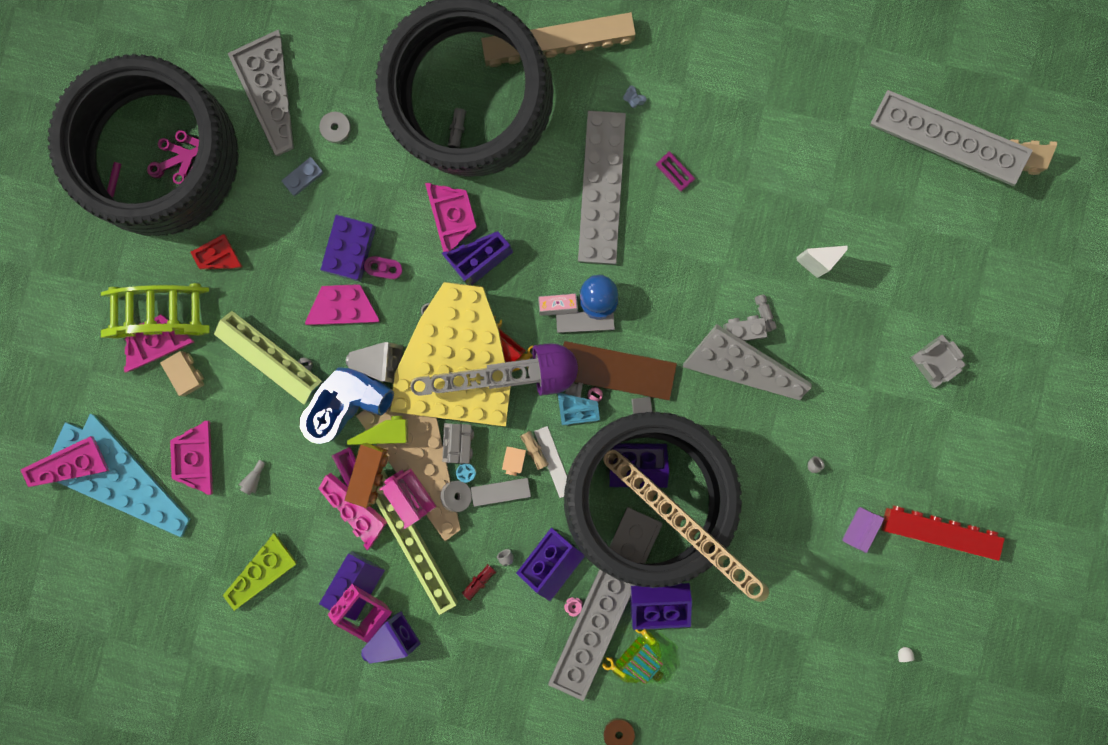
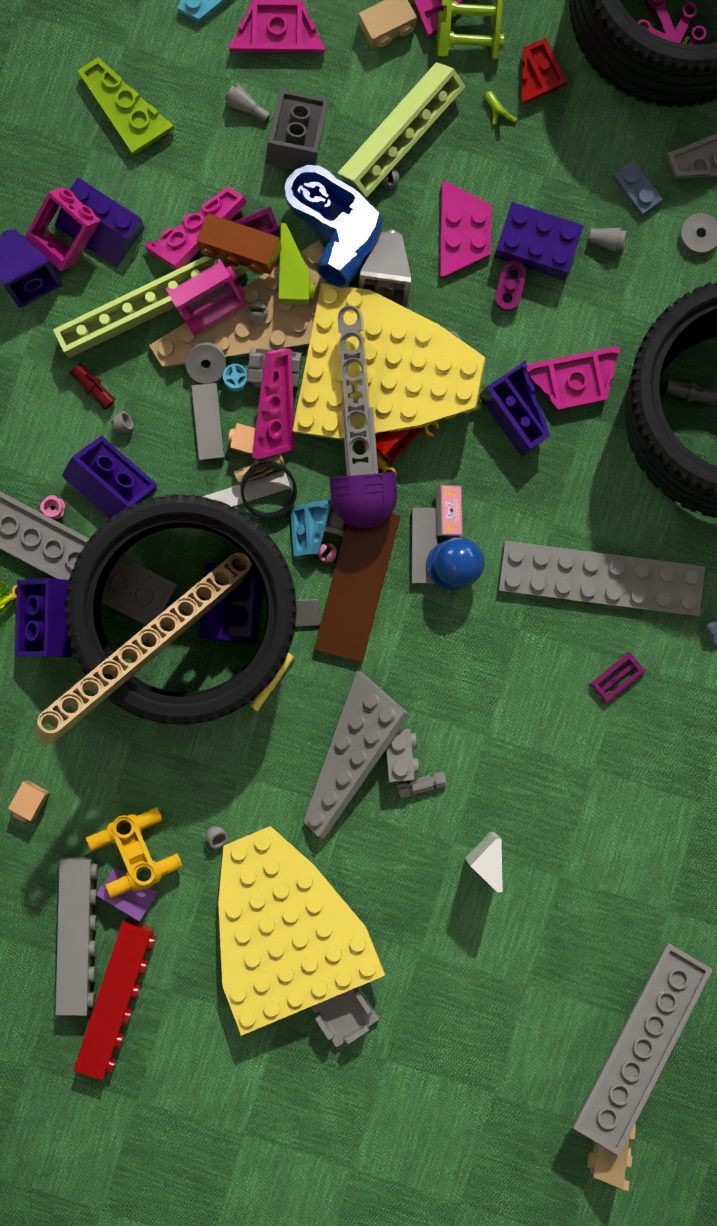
camera: 85 degrees right, 0 degrees up
none -> light nougat brick [8,780,50,822]
none -> light grey brick [56,857,98,1016]
none -> yellow piece [86,807,183,898]
none -> light yellow wing [218,826,386,1036]
none -> black tyre [240,461,297,519]
none -> light grey hinge [247,302,268,323]
none -> dark pink wing [252,348,296,459]
none -> dark grey slope [265,89,329,170]
none -> lime bar [484,91,517,125]
none -> light grey cone [589,227,627,253]

